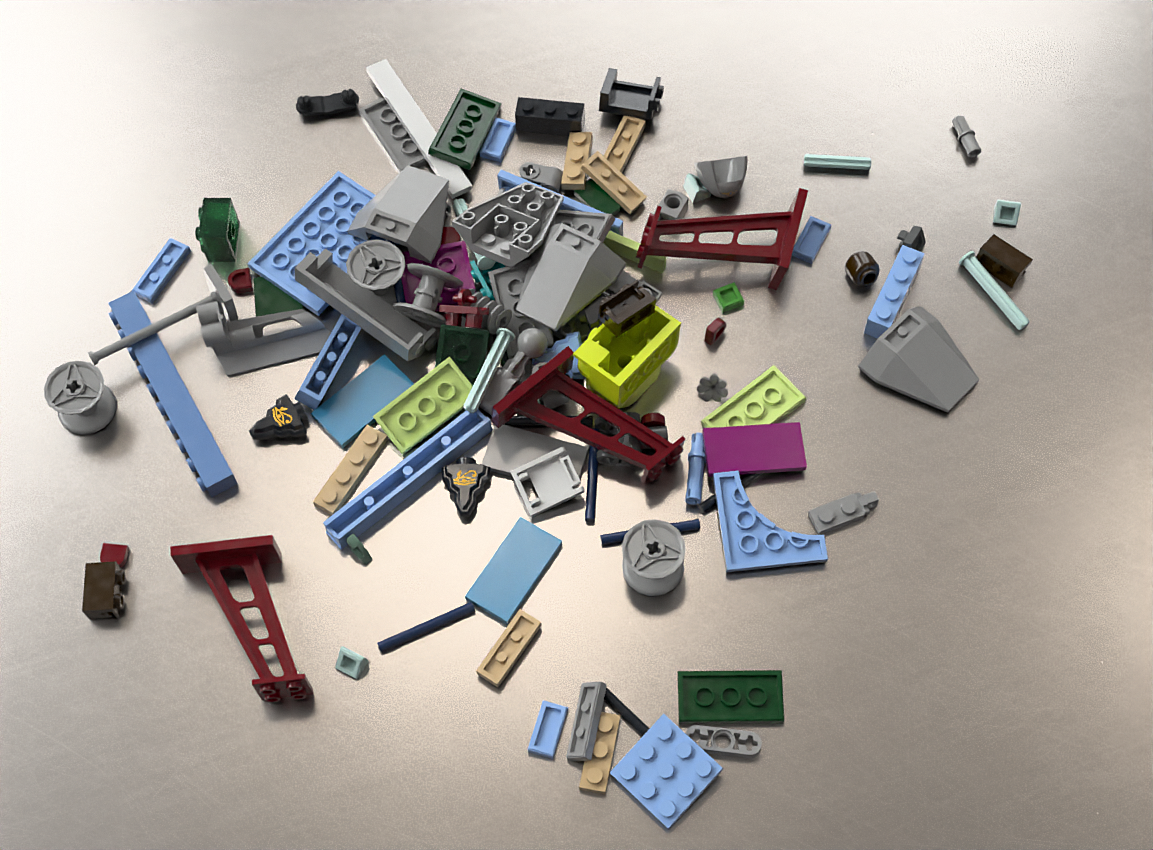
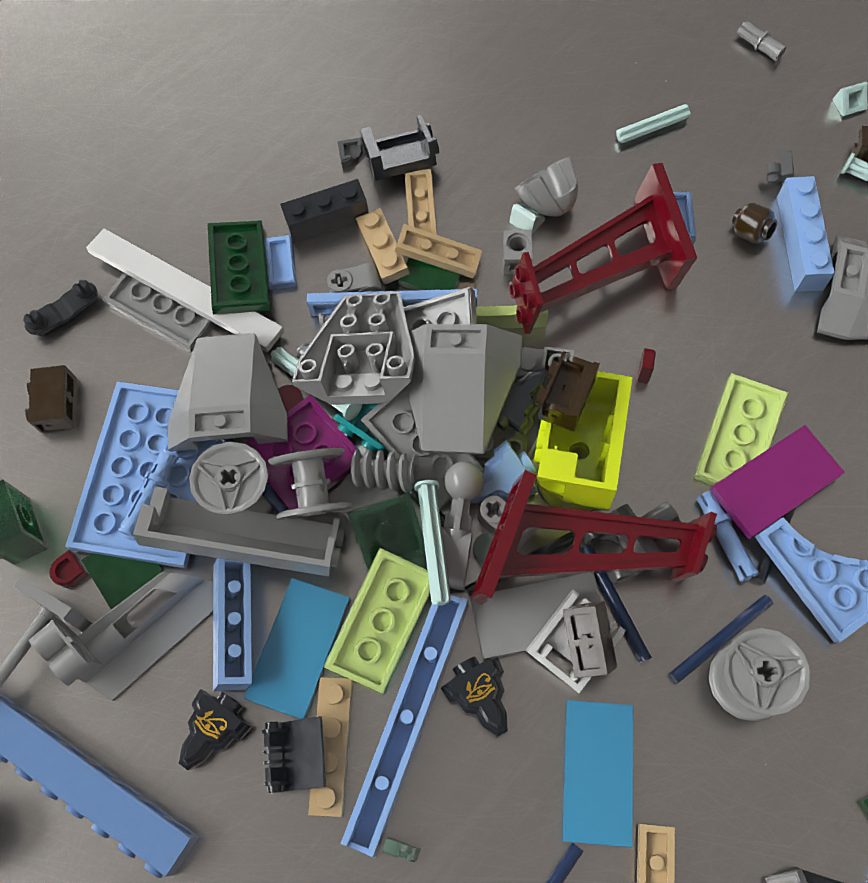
camera: 25 degrees left, 5 degrees up
dark red hips [439,288,489,328] -> none
dark red tile [641,413,666,427] -> none
light grey plant [697,373,728,402] -> none
bright green tile [713,282,744,313] -> none
none -> dark brown hinge [25,365,76,433]
none -> light blue pin [118,449,179,539]
none -> black hinge [262,716,326,793]
none -> dark grey tile [337,137,364,168]
none -> hinge [563,601,617,678]

